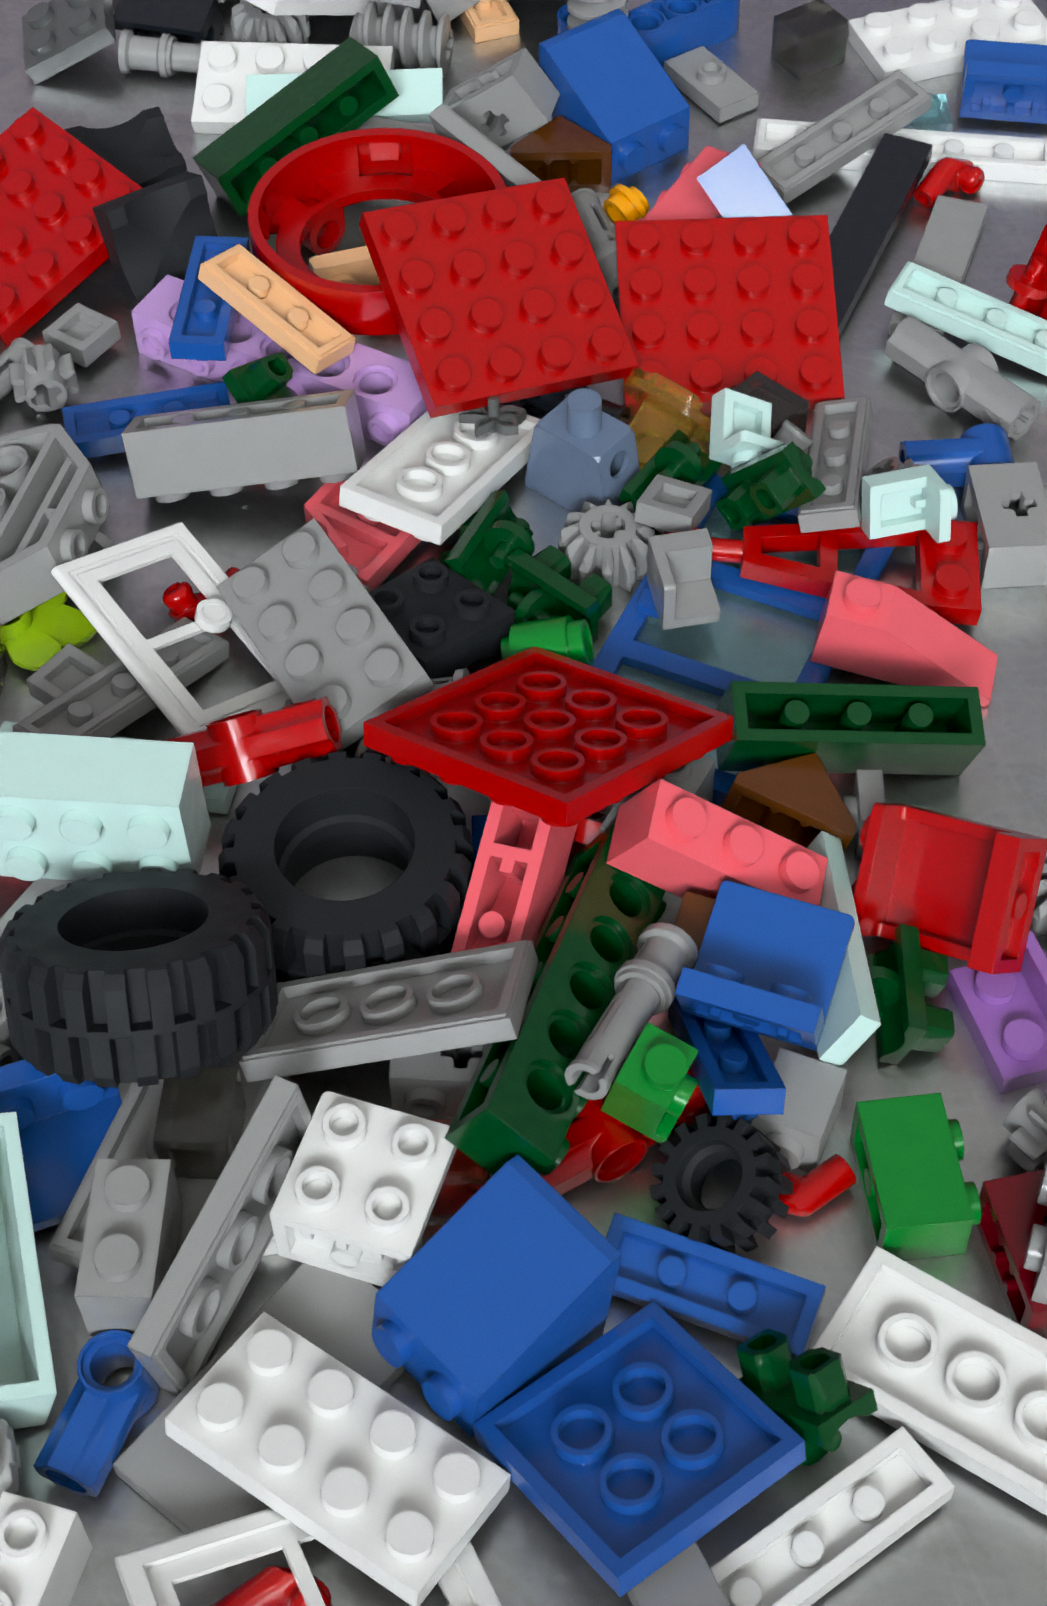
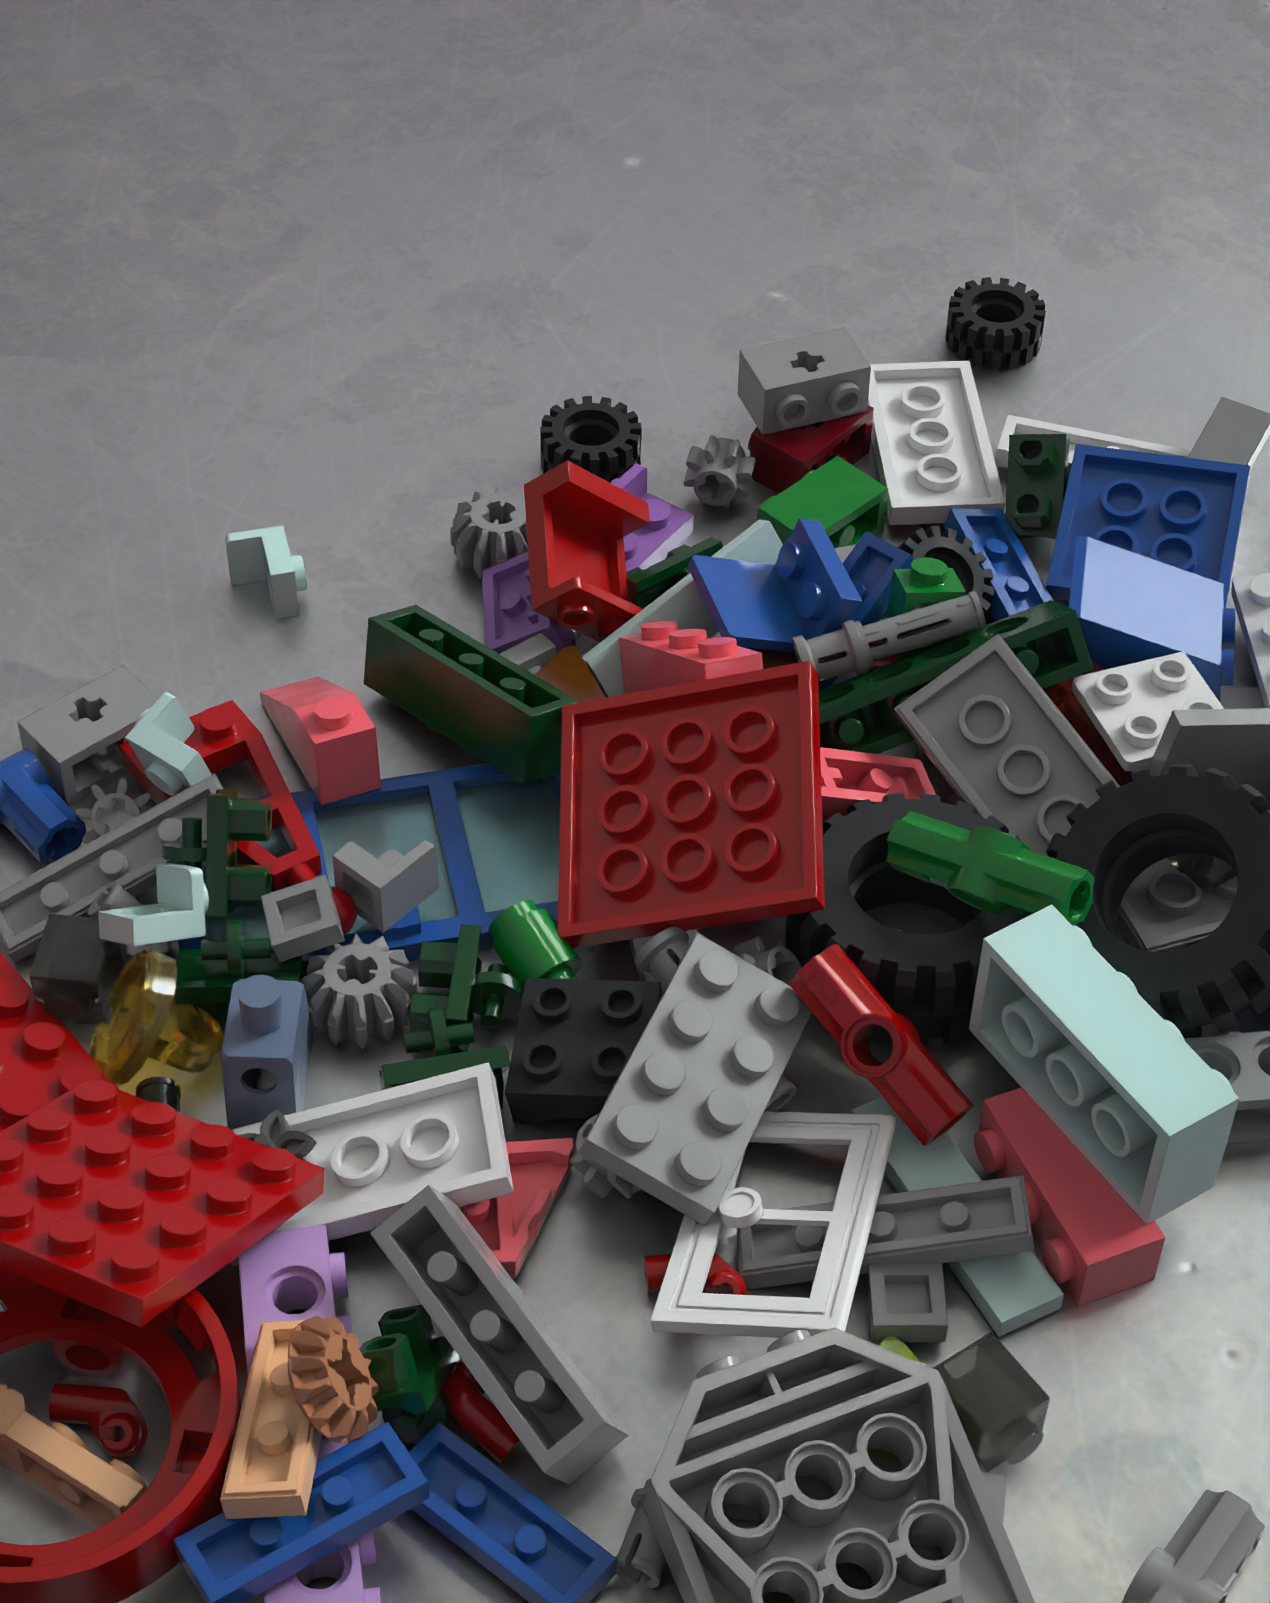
camera: 130 degrees left, 5 degrees down
none -> nougat gear [288,1315,379,1443]
none -> green piece [886,811,1095,925]

